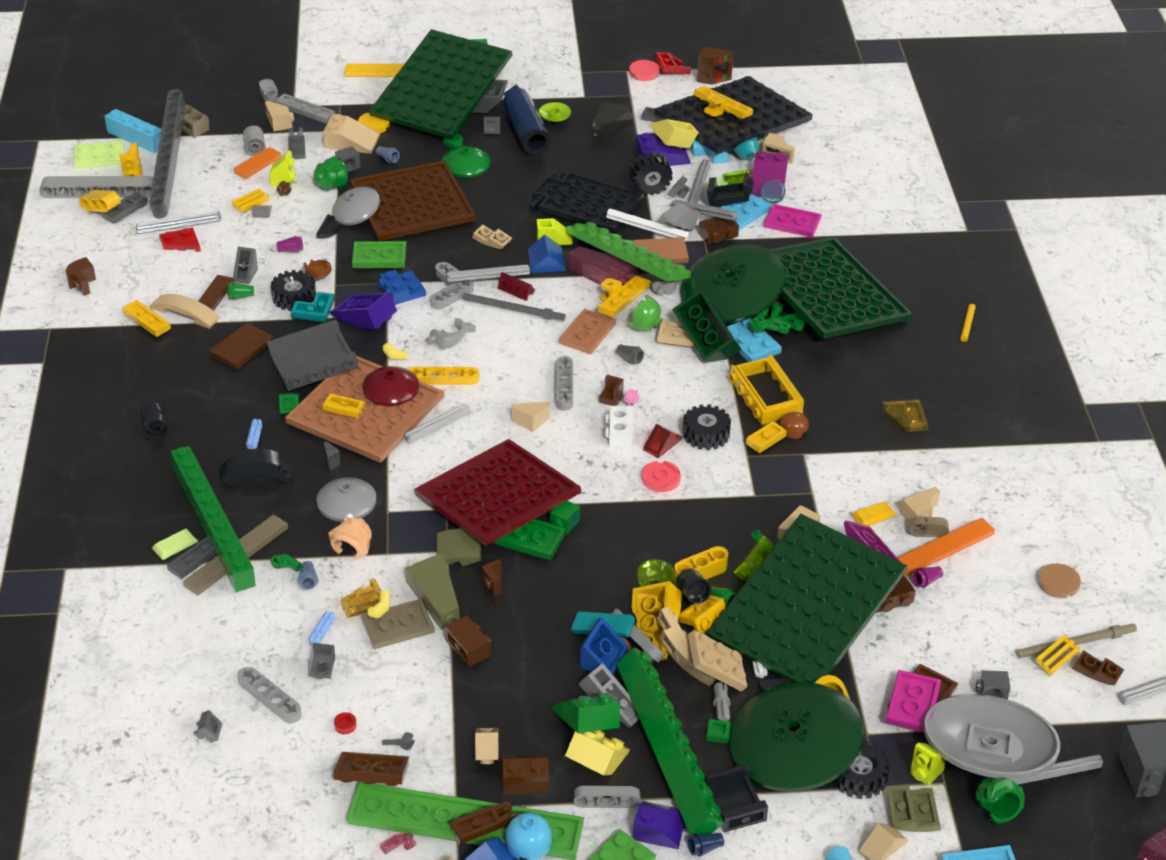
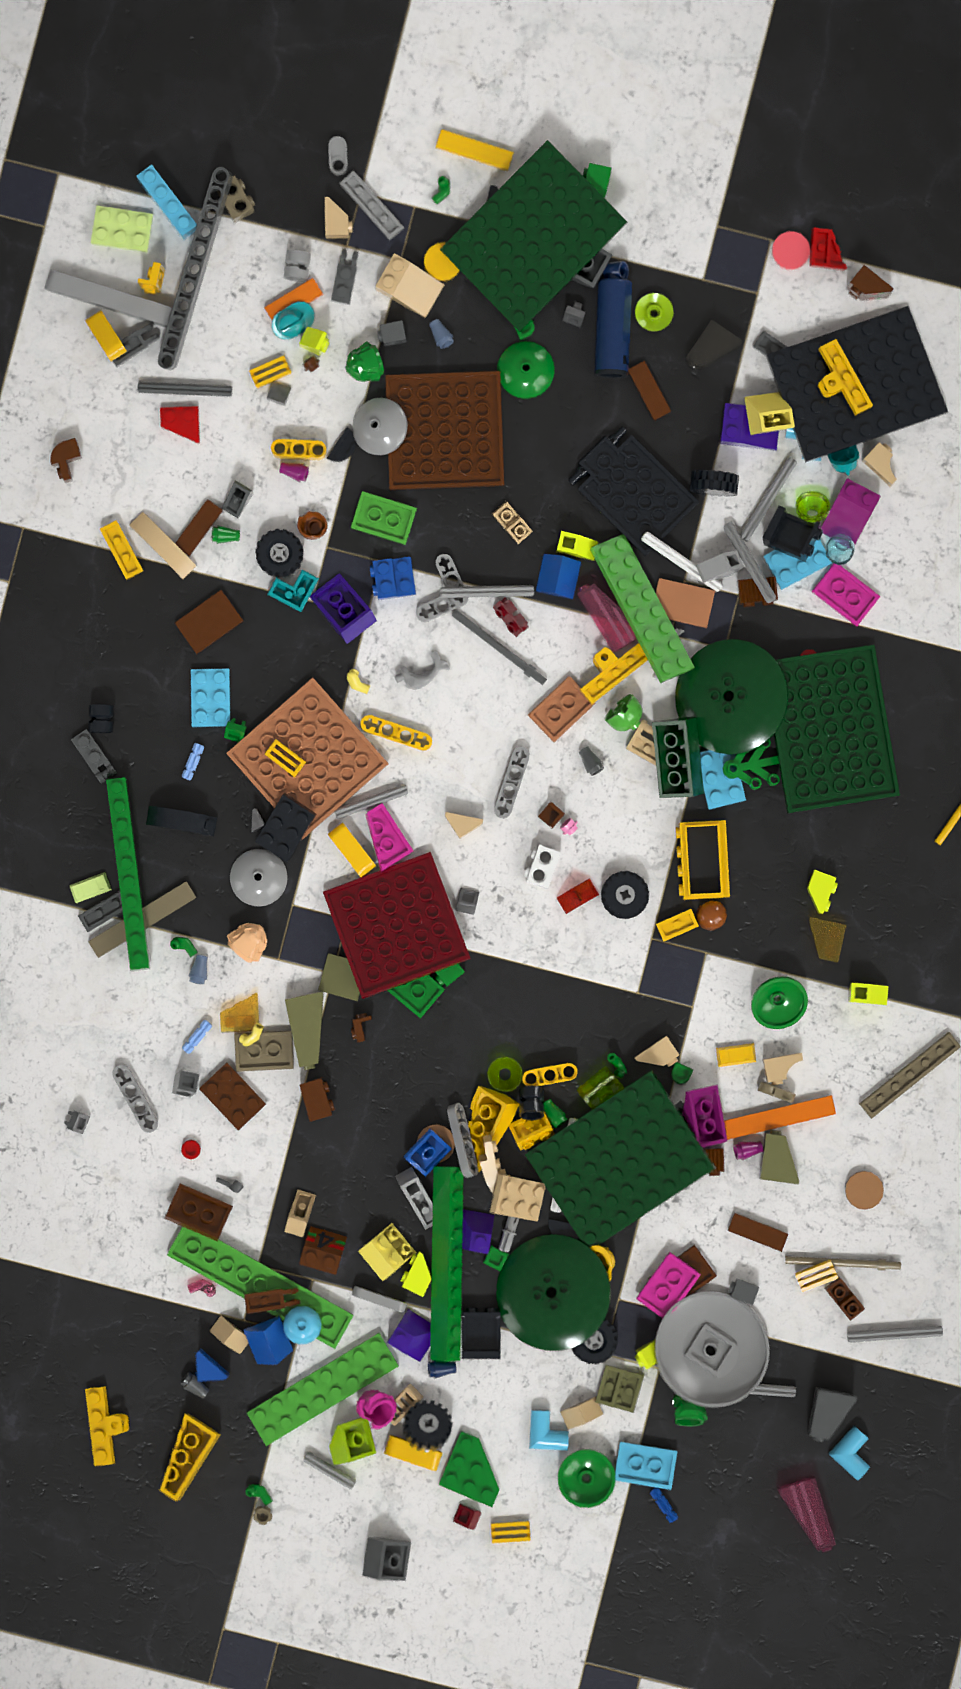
camera: 15 degrees right, 45 degrees up
dark grey panel [267,320,359,391] -> none
dark red dish [363,366,419,406] -> none
green slope [552,693,620,733] -> none
teal tile [571,612,635,637] -> none
coral tile [642,461,681,492] -> none
flat silver tile [668,176,690,198] -> none
none -> dark grey plate [71,729,117,784]
none -> medium azure plate [191,669,230,727]
none -> reddish brown plate [199,1063,266,1131]
none -> black plate [255,793,317,862]
none -> teal piece [271,302,315,340]
none -> yellow beam [271,439,327,460]
none -> yellow beam [328,822,376,877]
none -> dark pink wing [365,803,413,872]
none -> neon yellow slope [401,1251,432,1297]
none -> green arm [431,176,450,205]
none -> flat silver slope [456,888,479,915]
none -> dark purple slope [462,1209,495,1254]
none -> reddish brown tile [628,361,671,421]
none -> reddish brown tile [728,1213,789,1252]
none -> green dish [751,976,808,1029]
none -> olive slope [759,1130,799,1185]
none -> neon yellow slope [807,870,838,914]
none -> neon yellow slope [848,983,888,1005]
none -> dark tan tile [859,1032,961,1119]

